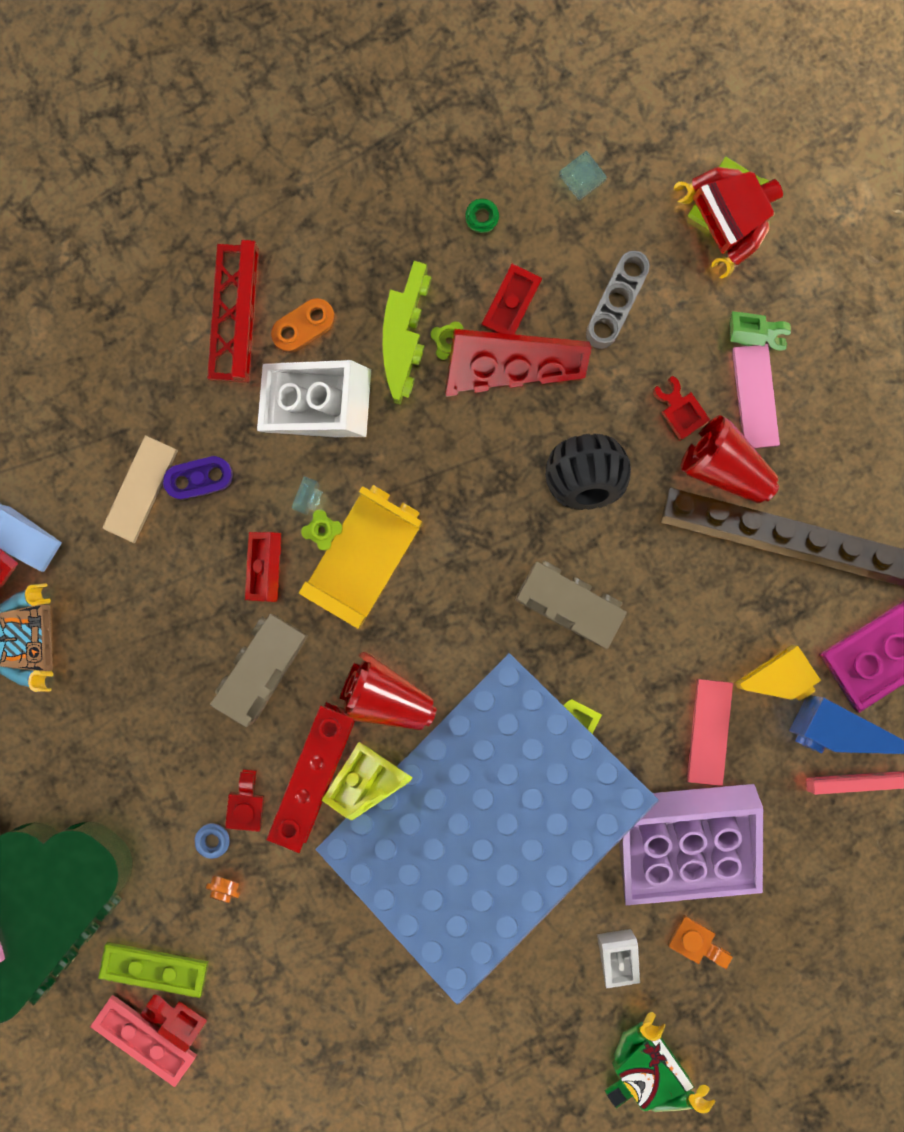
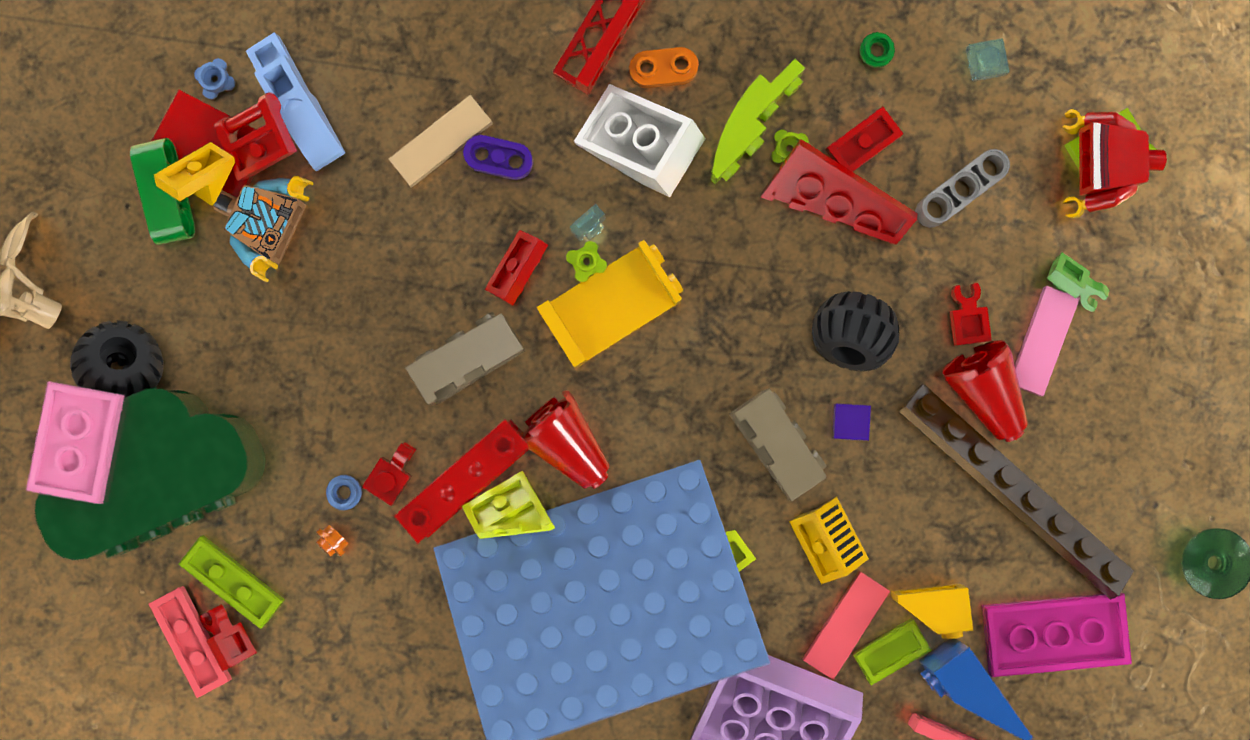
camera: 30 degrees right, 0 degrees up
none -> yellow panel [789,497,869,584]
none -> dark purple tile [832,404,871,441]
none -> lime tile [852,618,932,685]

